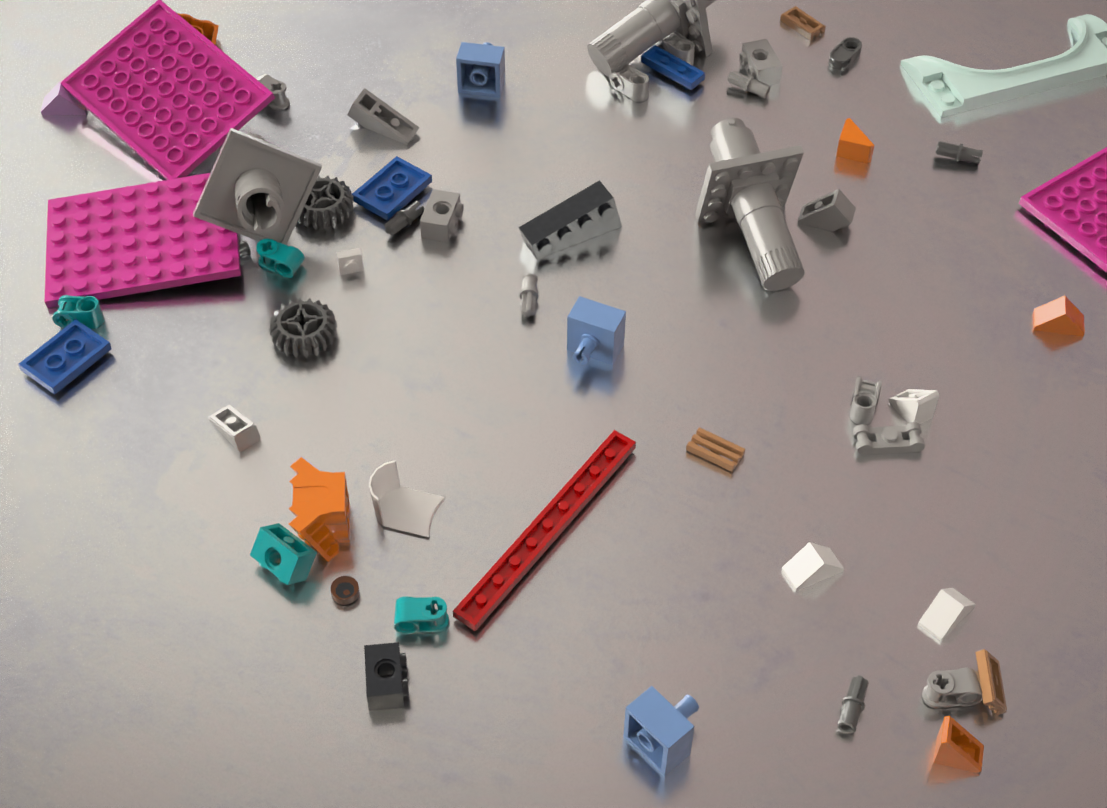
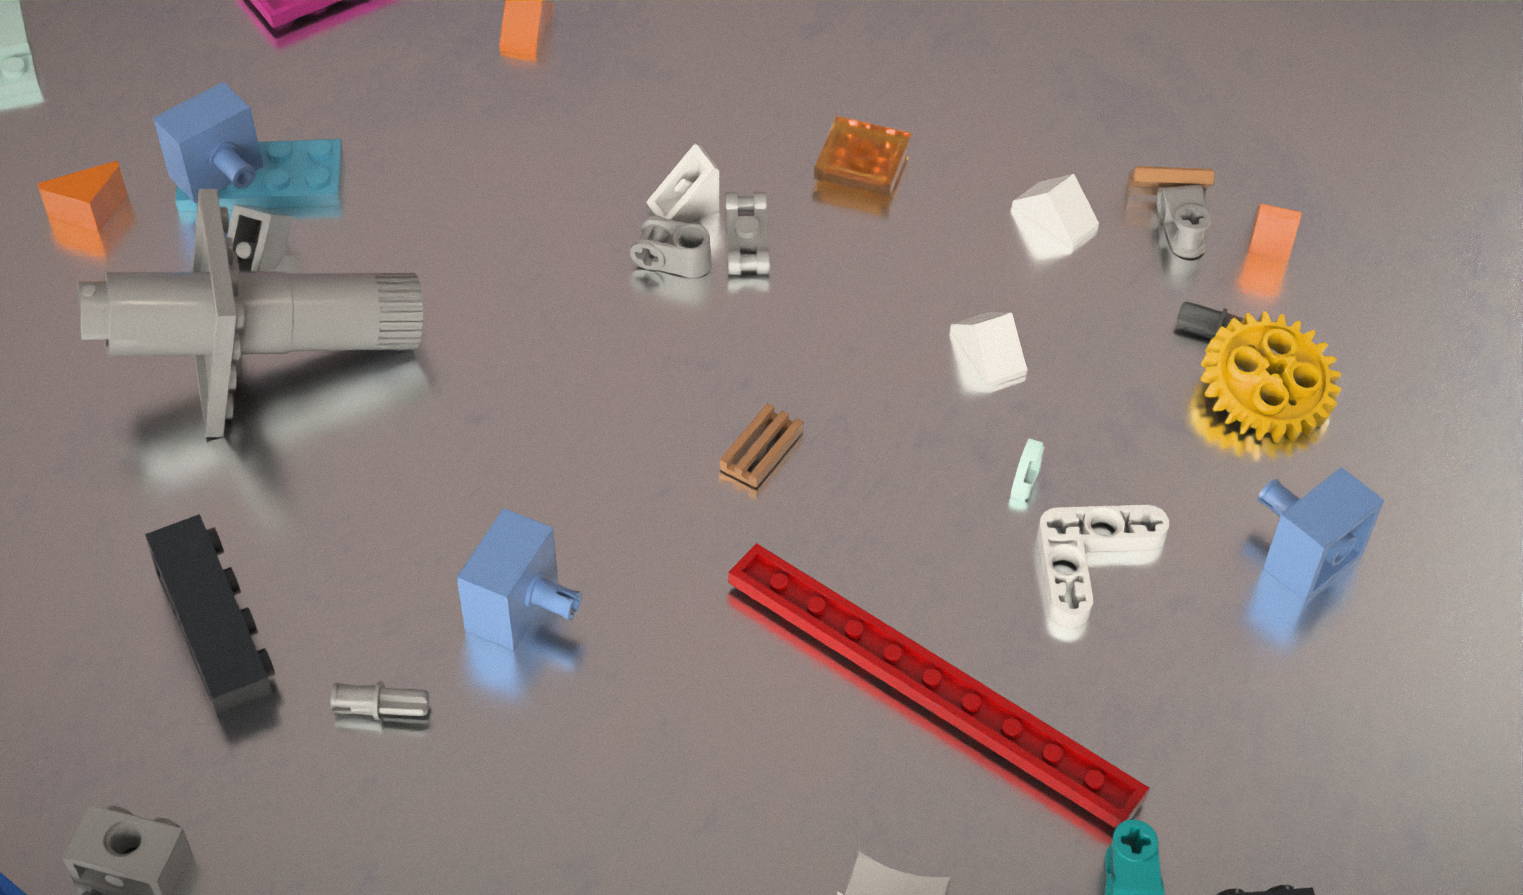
camera: 90 degrees left, 0 degrees up
dark grey axle [935,141,983,165] -> none
none -> medium blue brick [153,82,264,203]
none -> medium azure plate [175,139,343,212]
none -> clear orange plate [814,116,912,197]
none -> light aqua tile [1010,438,1044,502]
none -> white beam [1037,505,1169,628]
none -> yellow gear [1200,311,1341,443]

